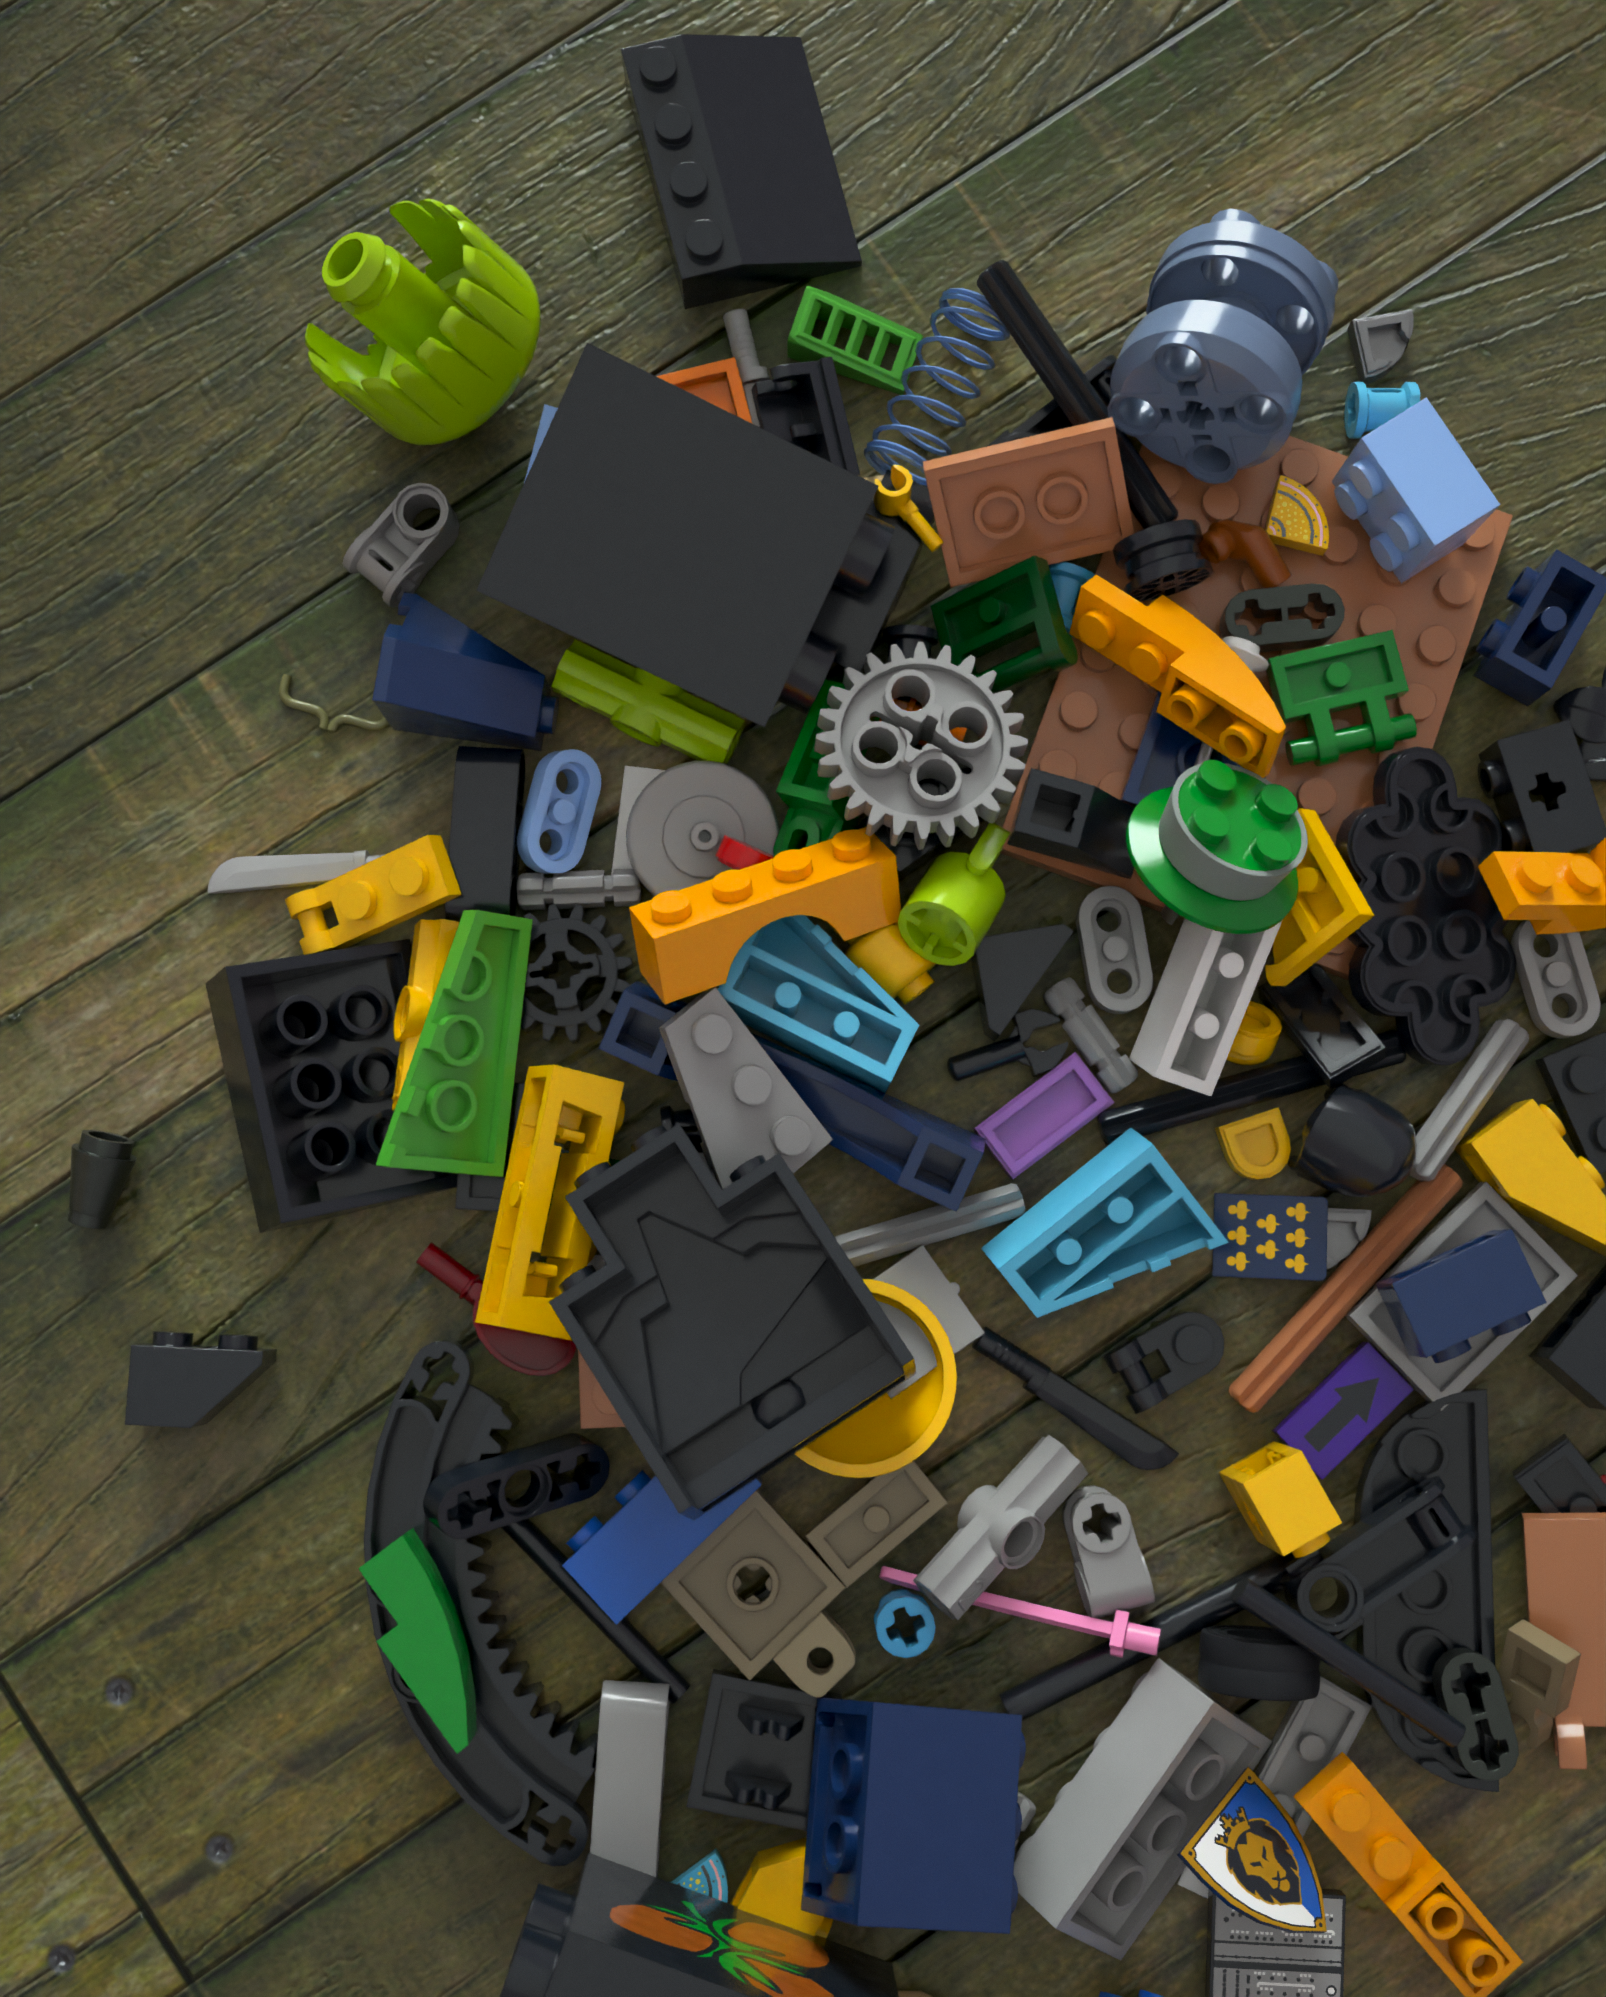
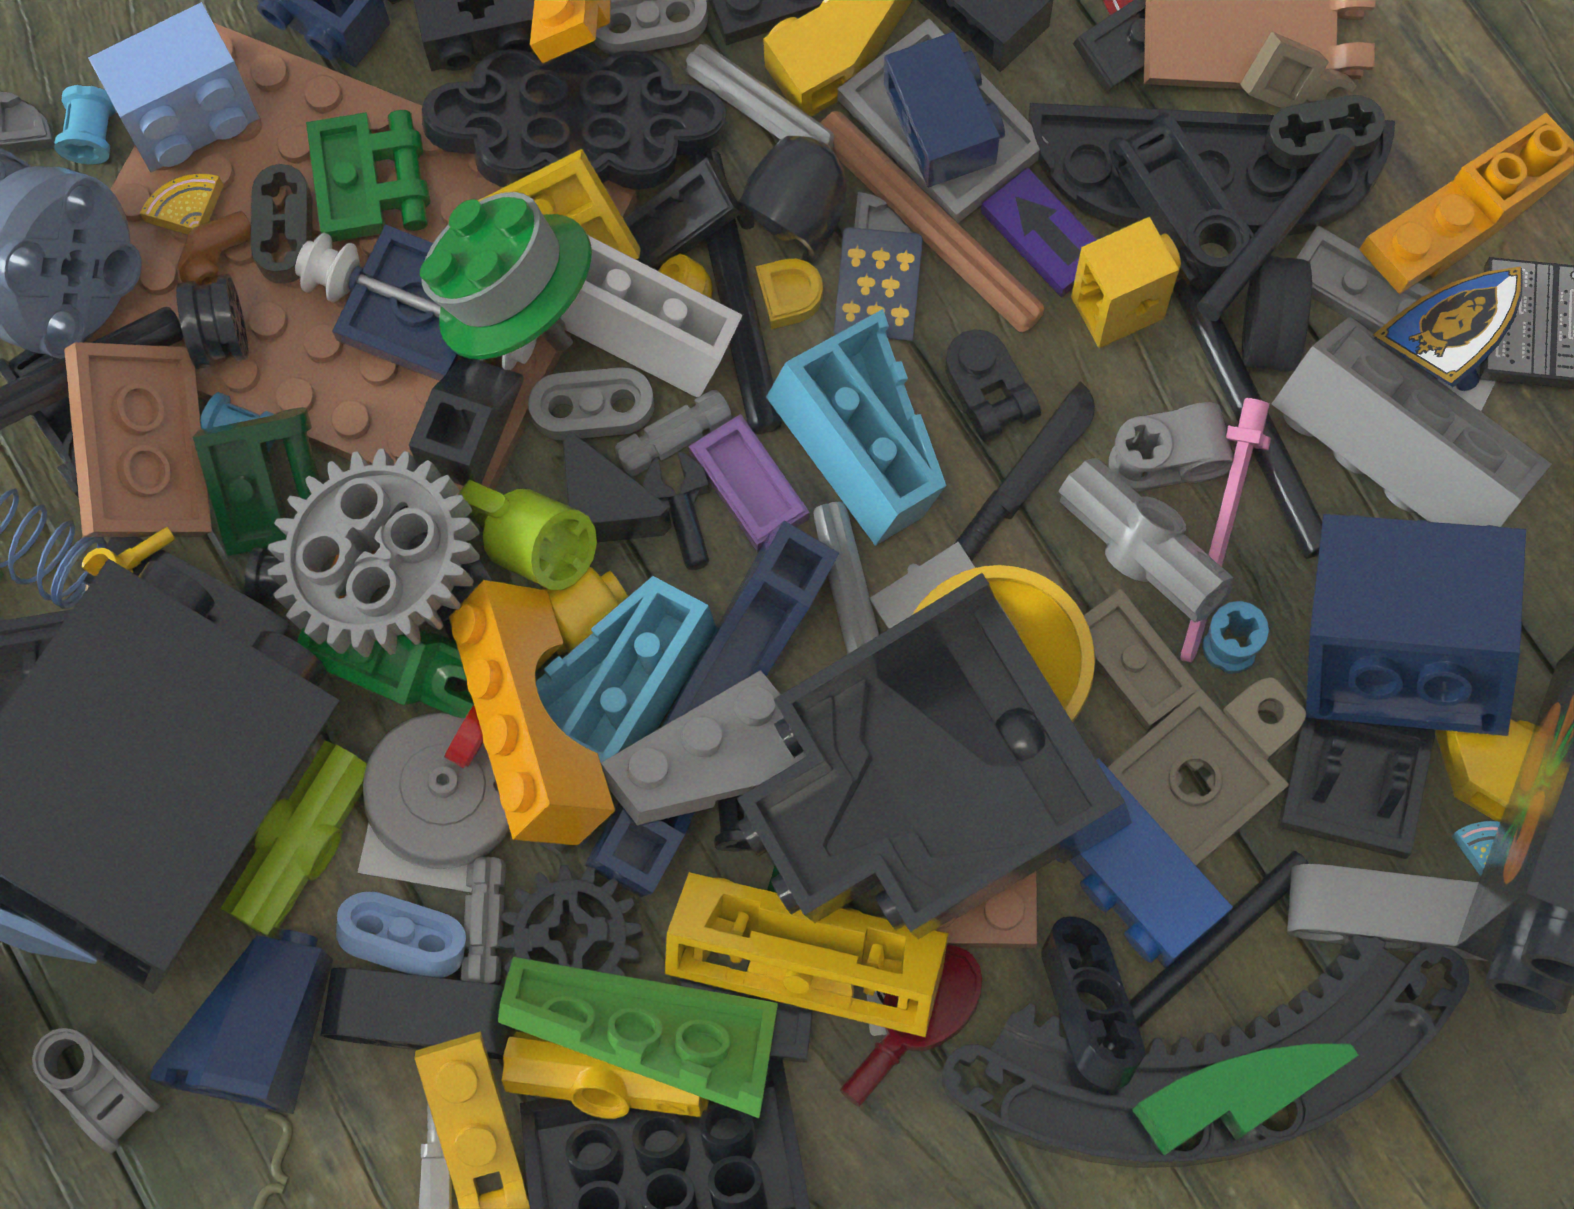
camera: 80 degrees left, 10 degrees down
light orange slope [1069,575,1286,778] -> none

